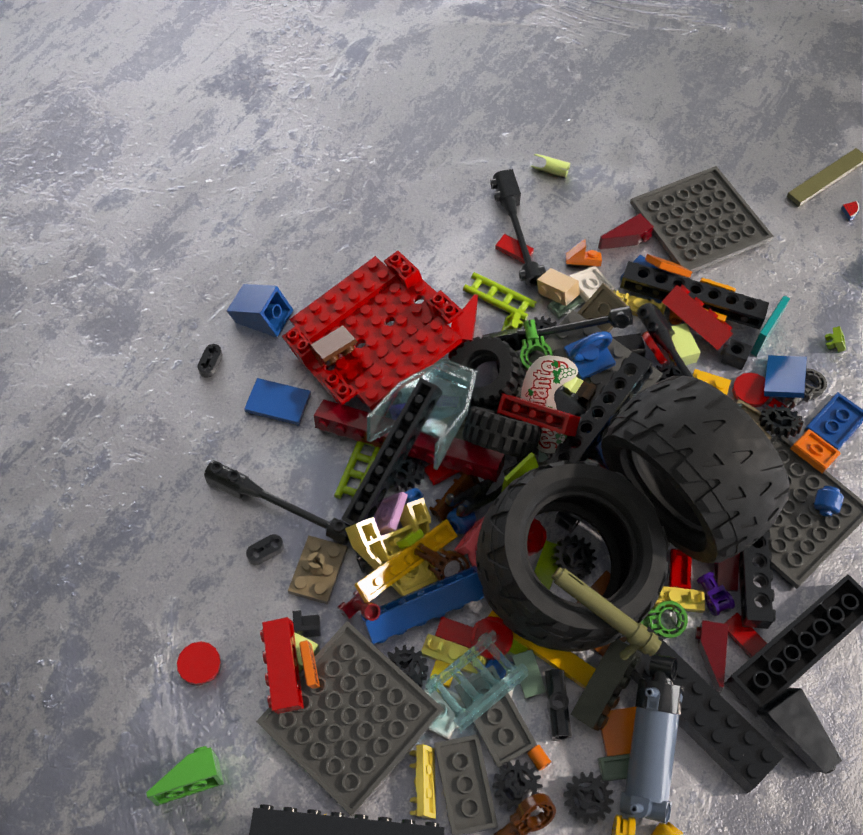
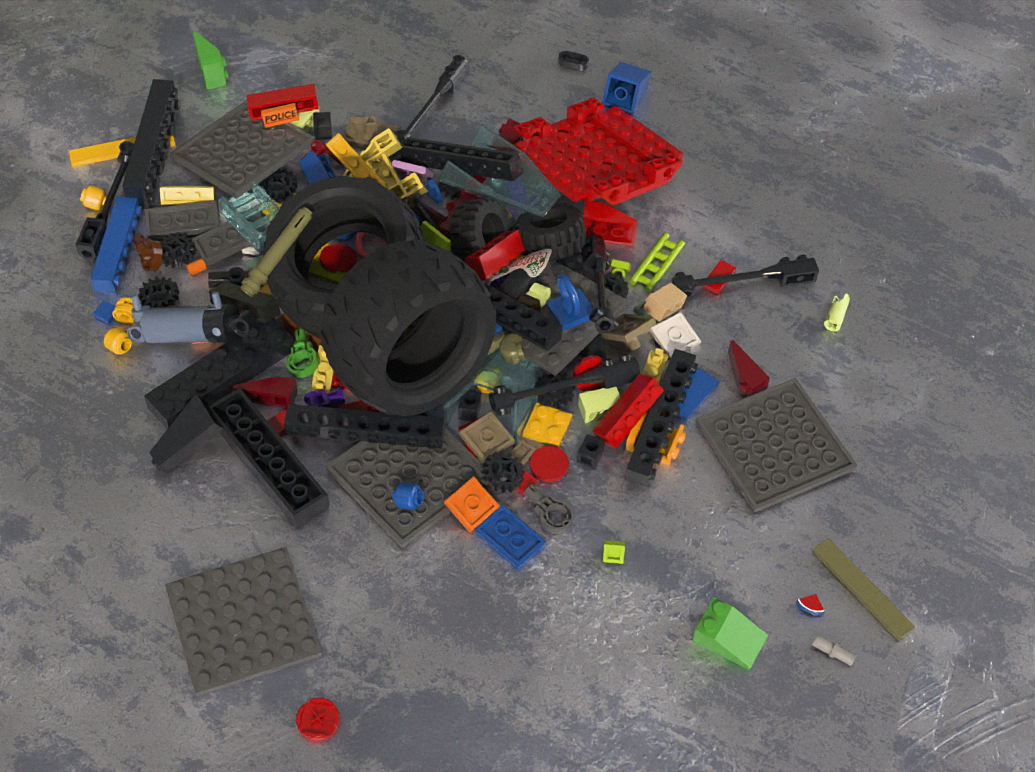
camera: 90 degrees right, 5 degrees down
red tile [177,641,221,686] -> none
blue tile [244,378,311,425] -> none
black beam [246,534,284,565] -> none
slope [309,325,357,367] -> none
lime tile [396,529,424,549] -> none
bright green pin [520,319,553,371] -> none
orange slope [565,239,602,267] -> none
orange tile [645,254,692,278] -> none
teal tile [751,296,790,357] -> none
tile [764,355,807,398] -> none

